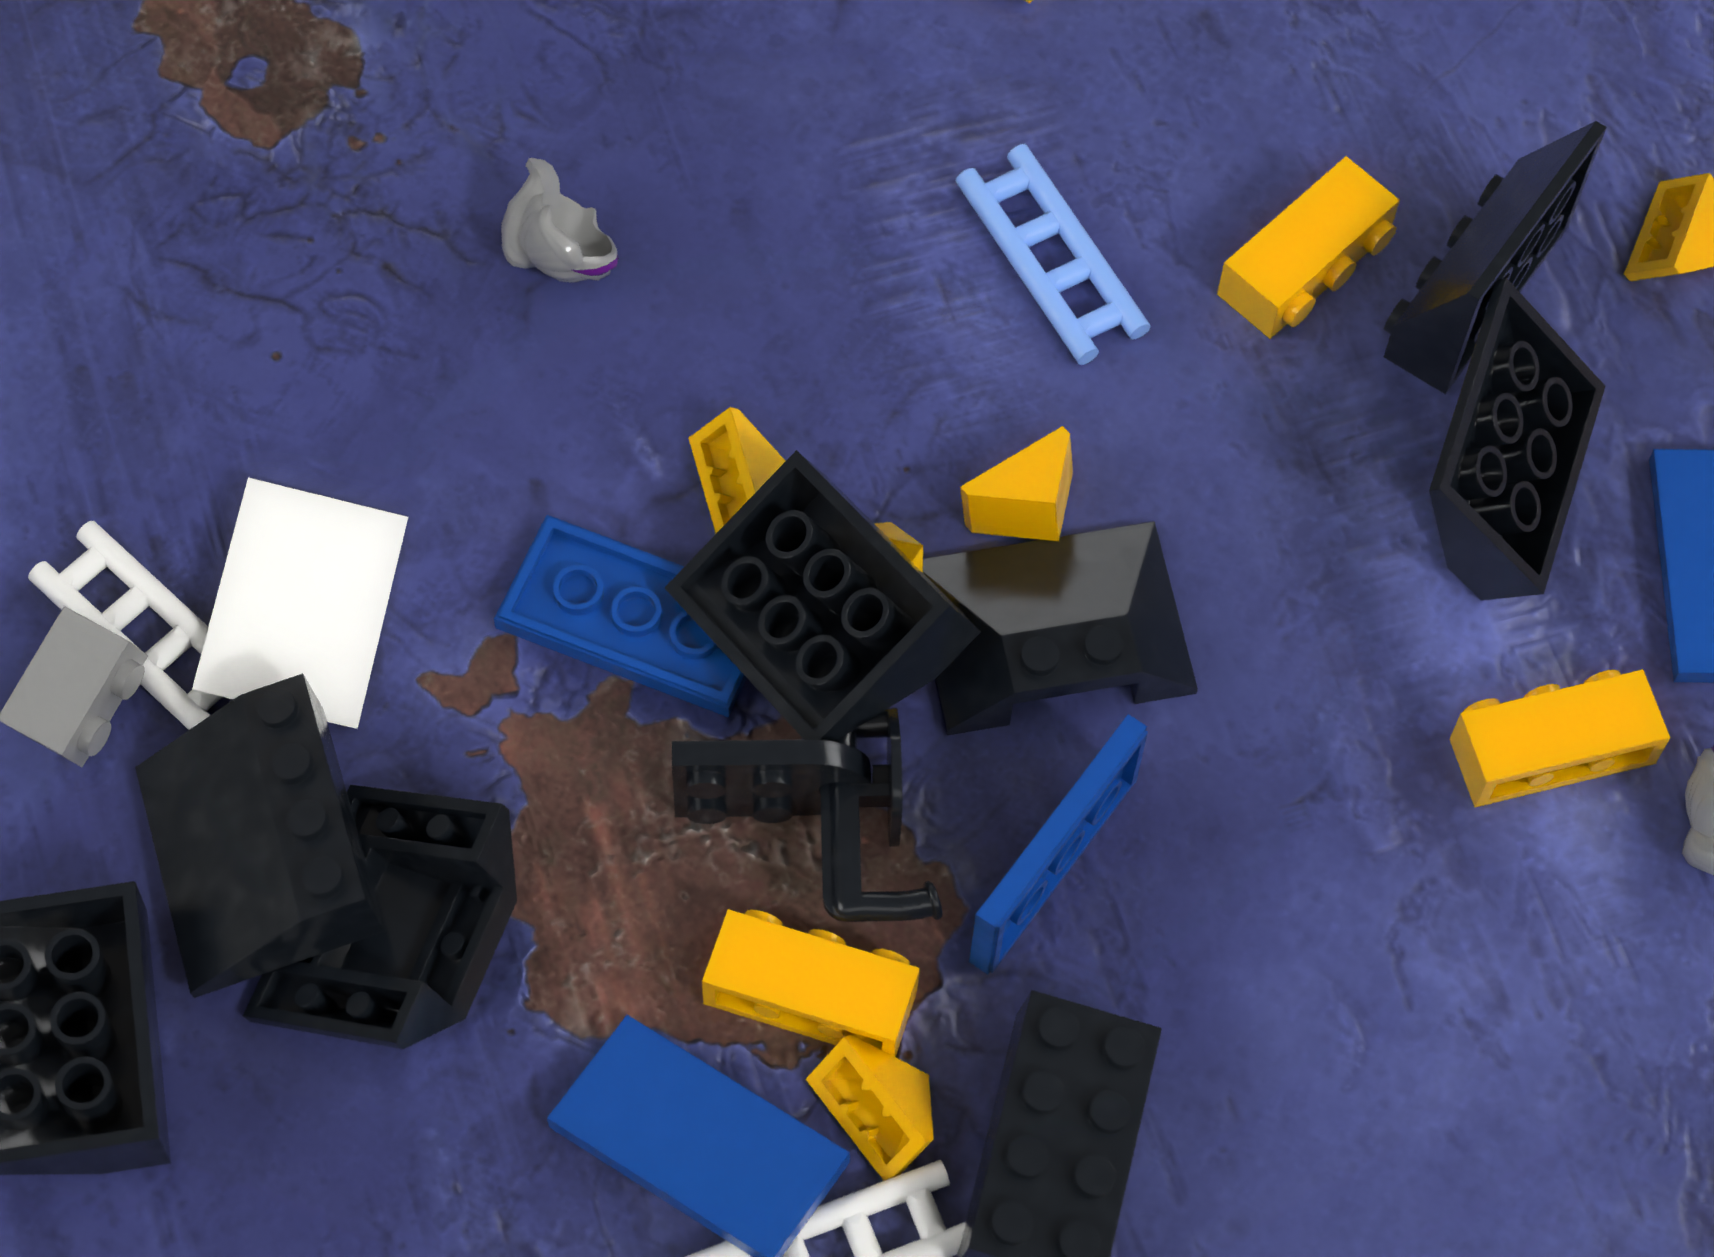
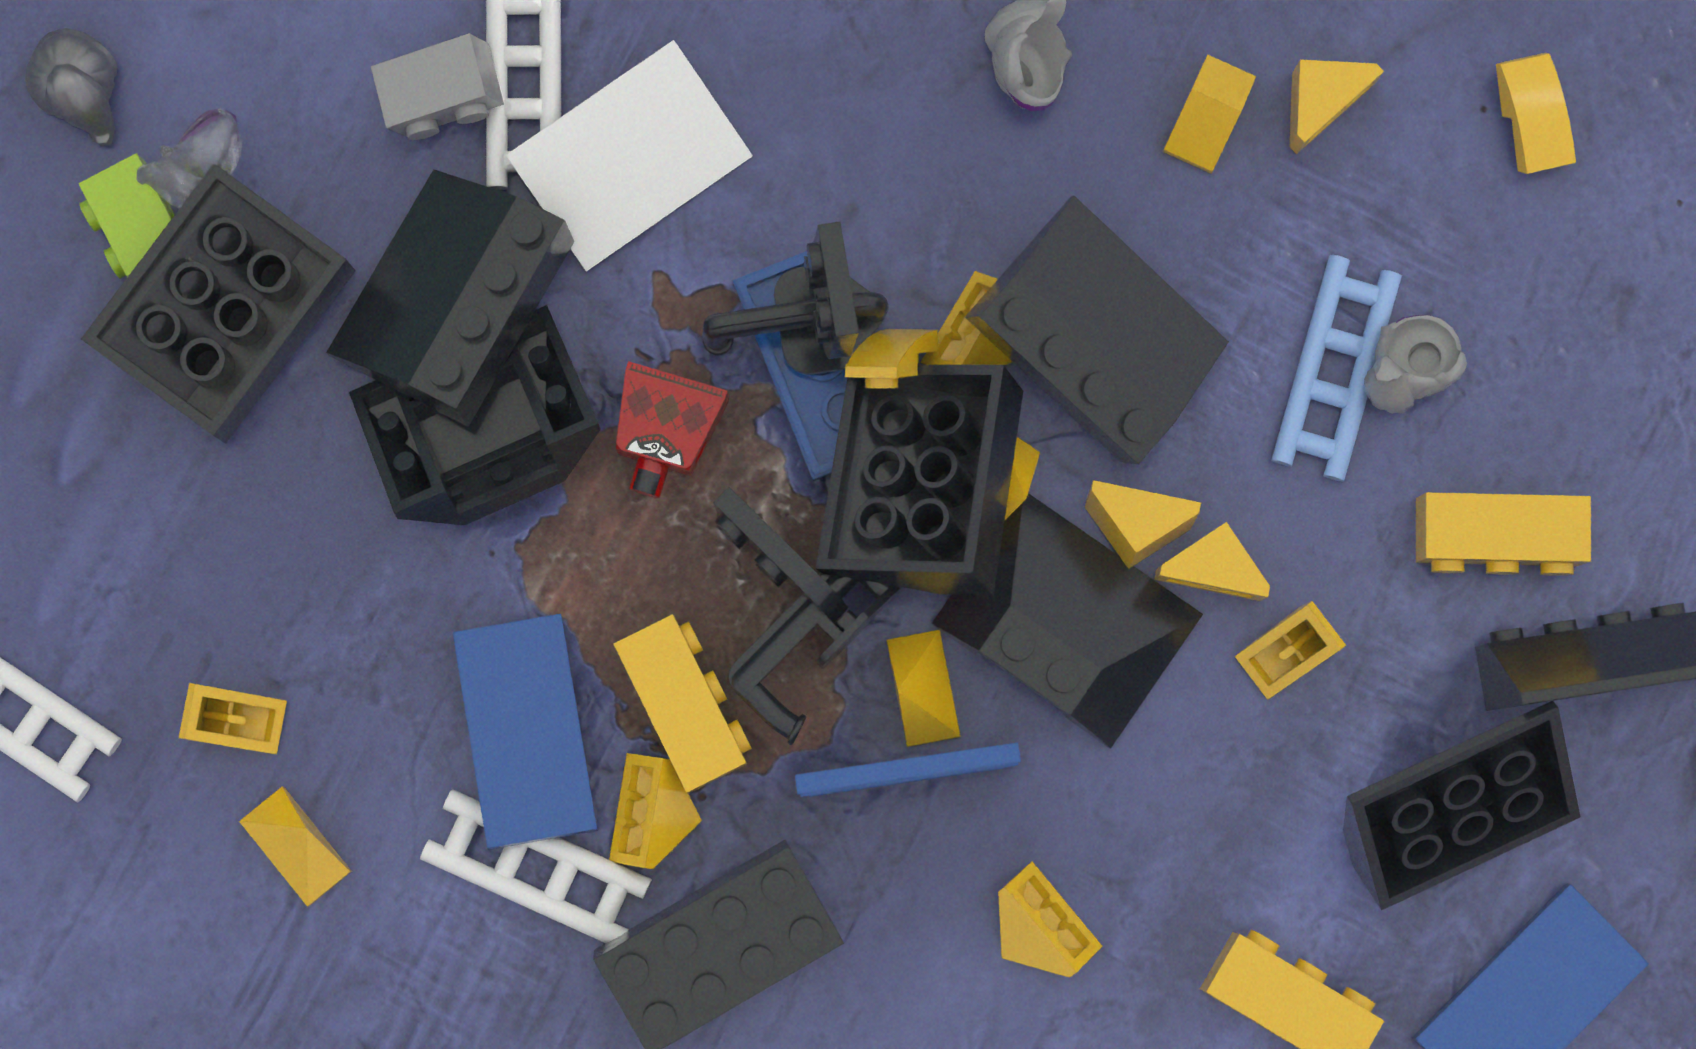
camera: 45 degrees right, 20 degrees up
none -> red torso [616,361,729,499]
none -> black plate [702,221,889,375]
none -> yellow slope [845,329,938,388]
none -> yellow slope [886,630,961,747]
none -> black slope [965,195,1229,465]
none -> yellow slope [998,861,1103,978]
none -> yellow slope [1154,522,1270,601]
none -> yellow slope [1163,54,1256,174]
none -> yellow slope [1235,601,1346,700]
none -> yellow slope [1289,60,1384,154]
none -> light grey hair [1364,315,1467,414]

